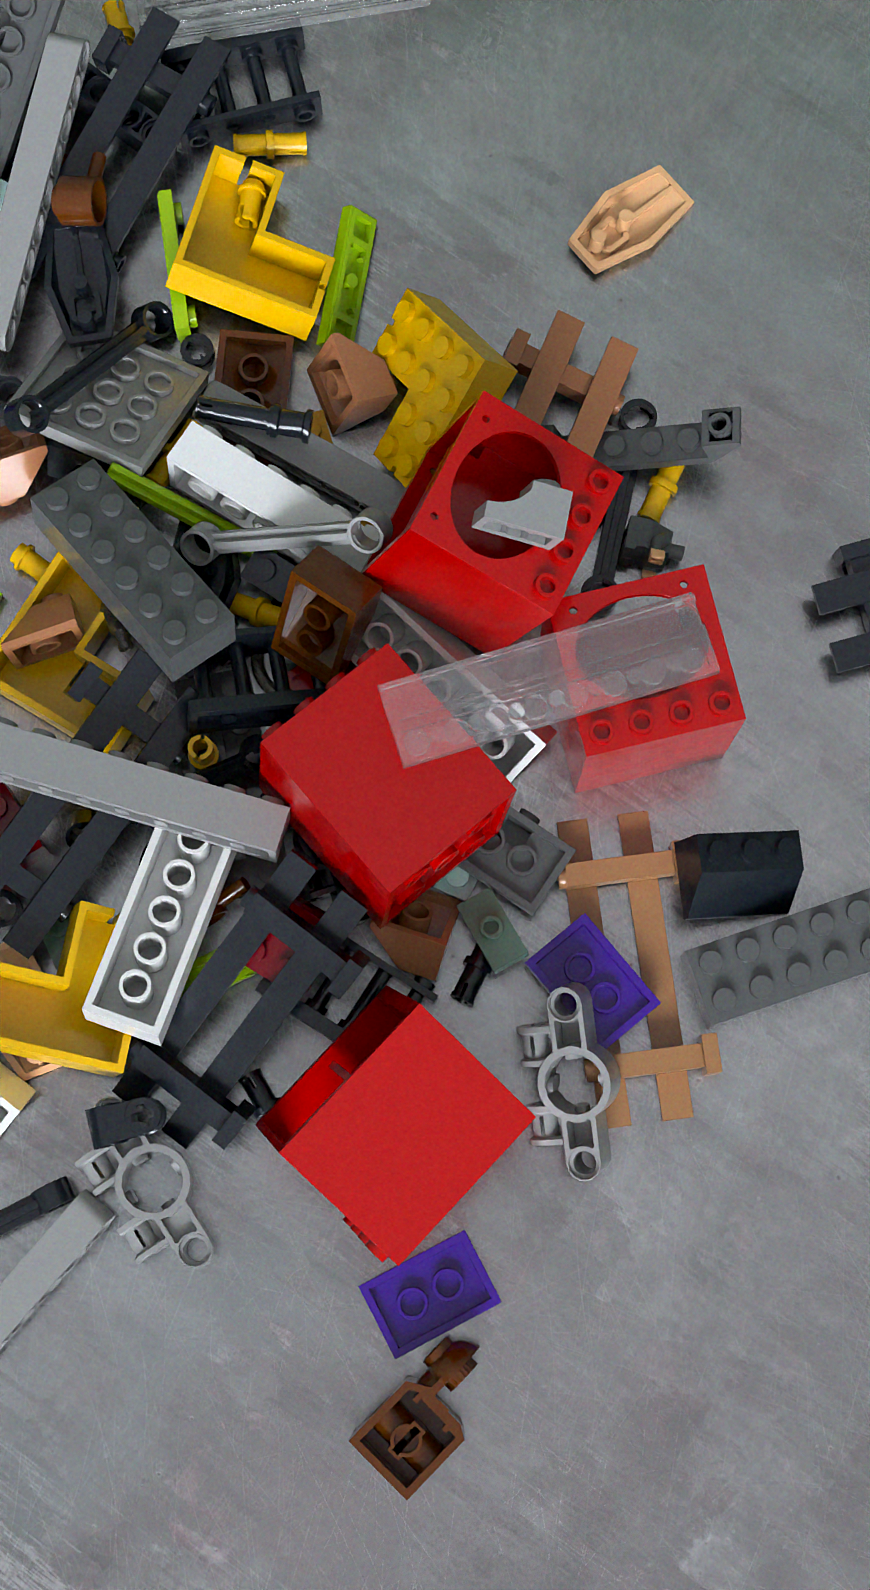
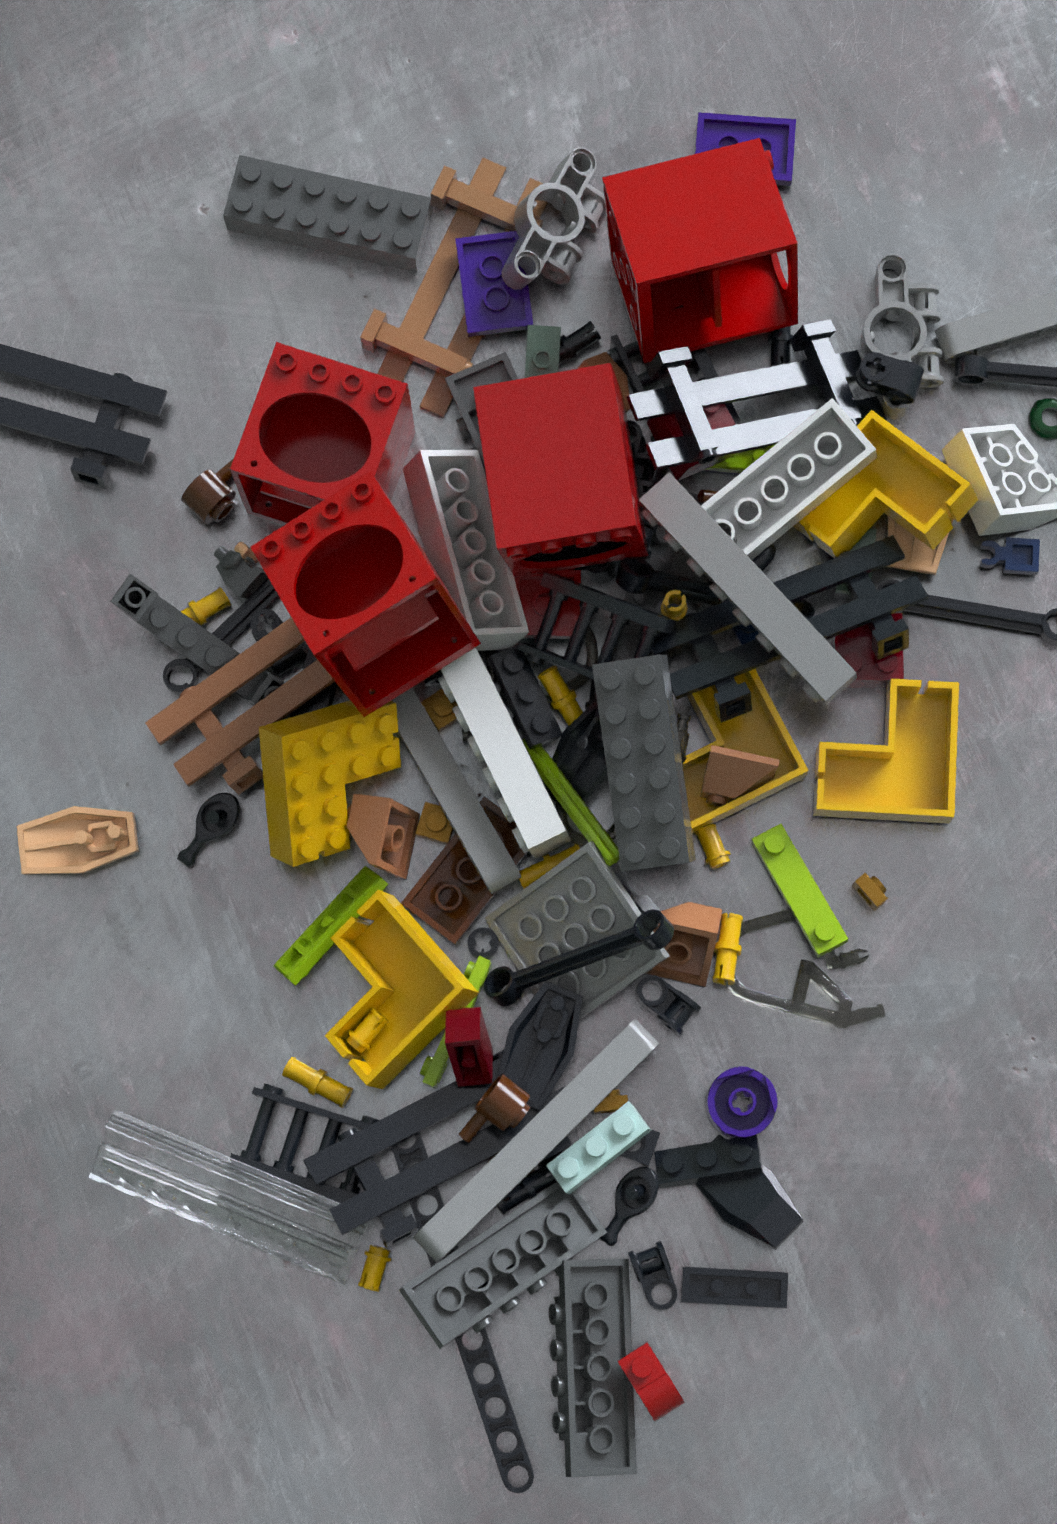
camera: 145 degrees left, 0 degrees up
light grey piece [180,508,393,566] -> none
black pin [195,394,314,444] -> none
reddish brown slope [271,545,383,684] -> none
reddish brown brick [349,1336,480,1500] -> none
clear plate [377,592,721,769] -> none
light grey arch [471,479,573,550] -> none
black slope [674,830,804,920] -> none
none -> black piece [177,792,240,867]
none -> reddish brown piece [181,458,236,524]
none -> dark red brick [445,1007,493,1087]

